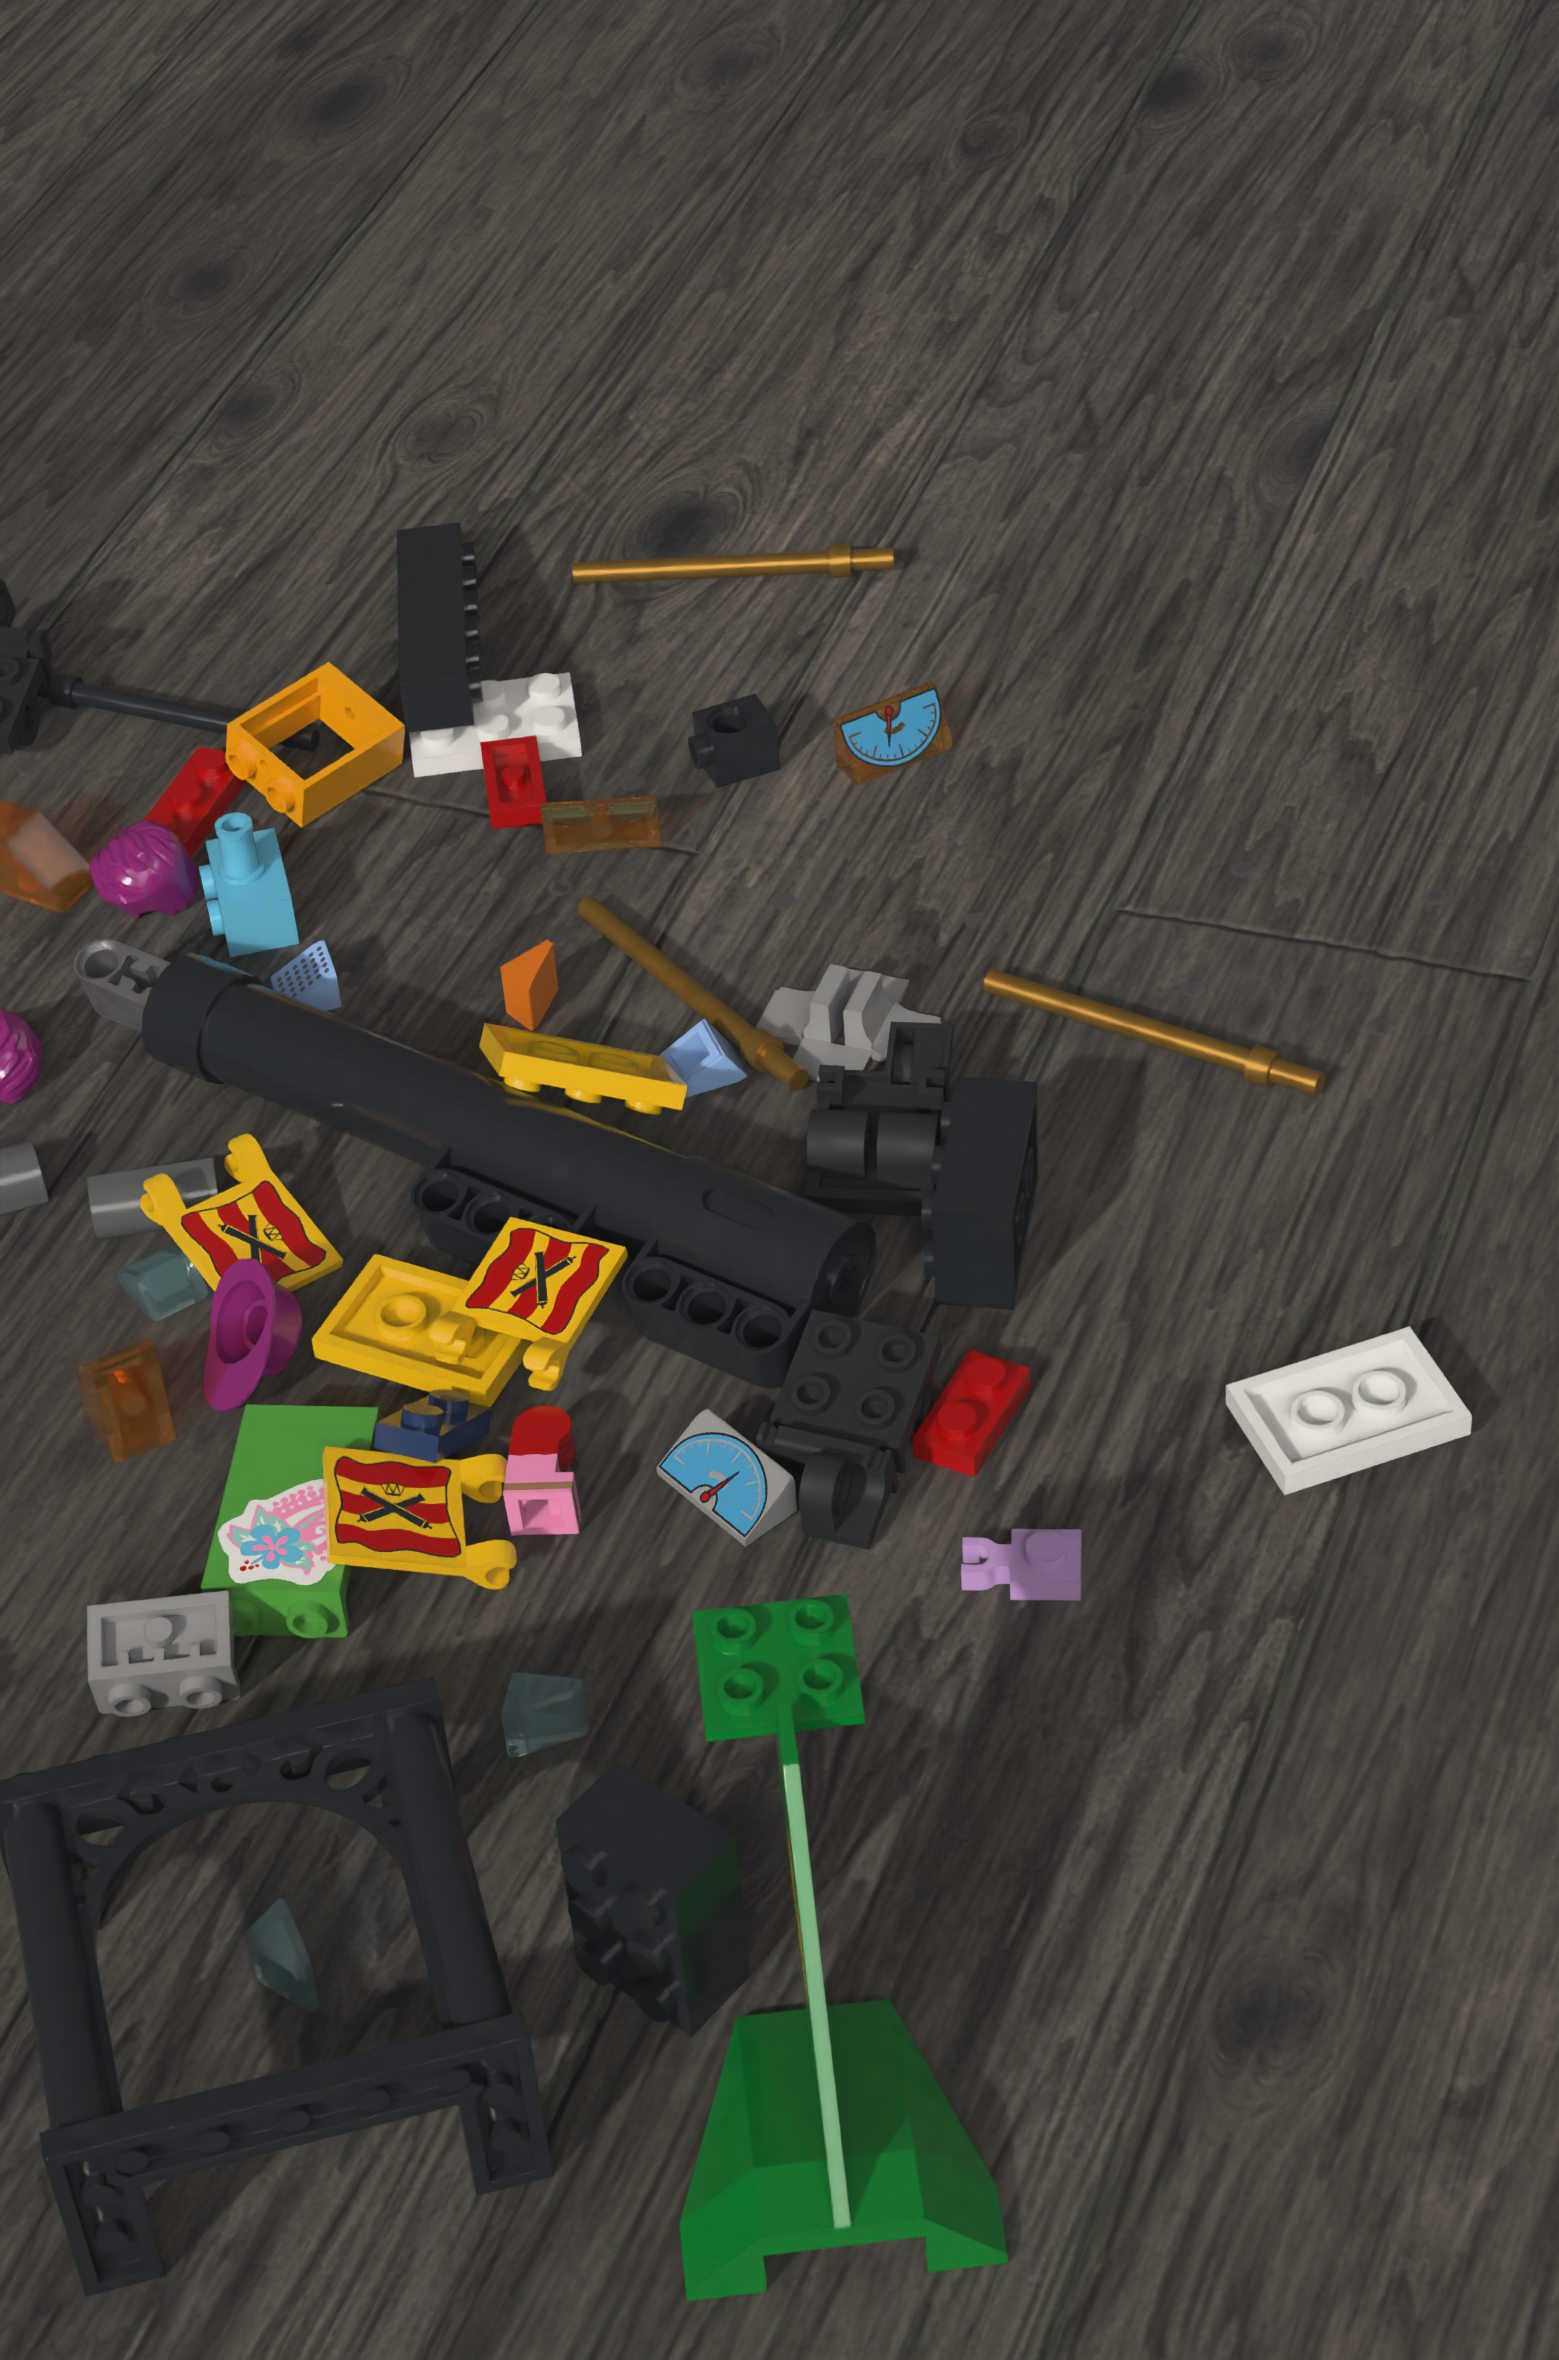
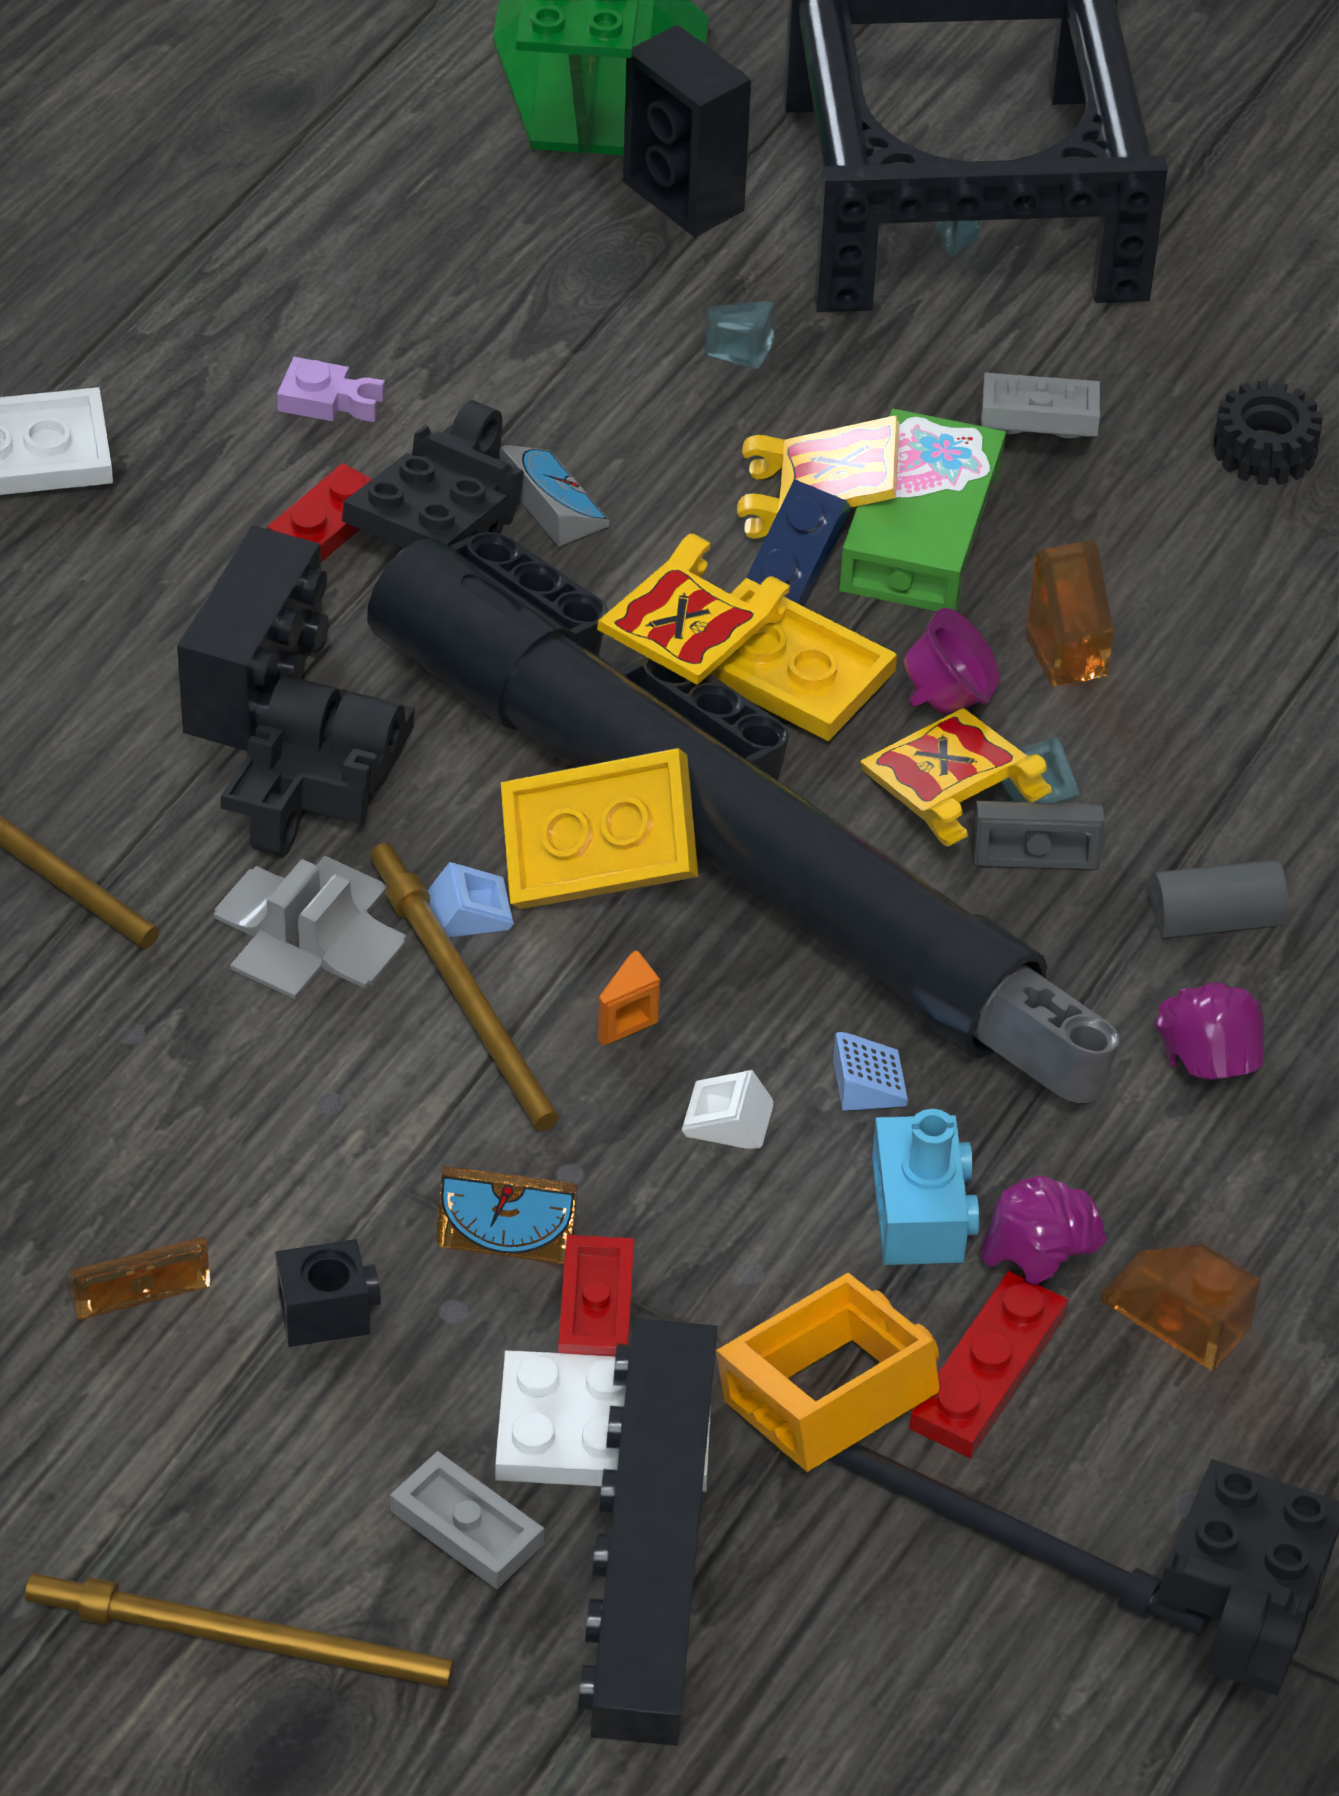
camera: 175 degrees left, 5 degrees up
leg [503,1405,581,1536] -> none
none -> light grey plate [390,1451,544,1589]
none -> white slope [682,1070,773,1149]

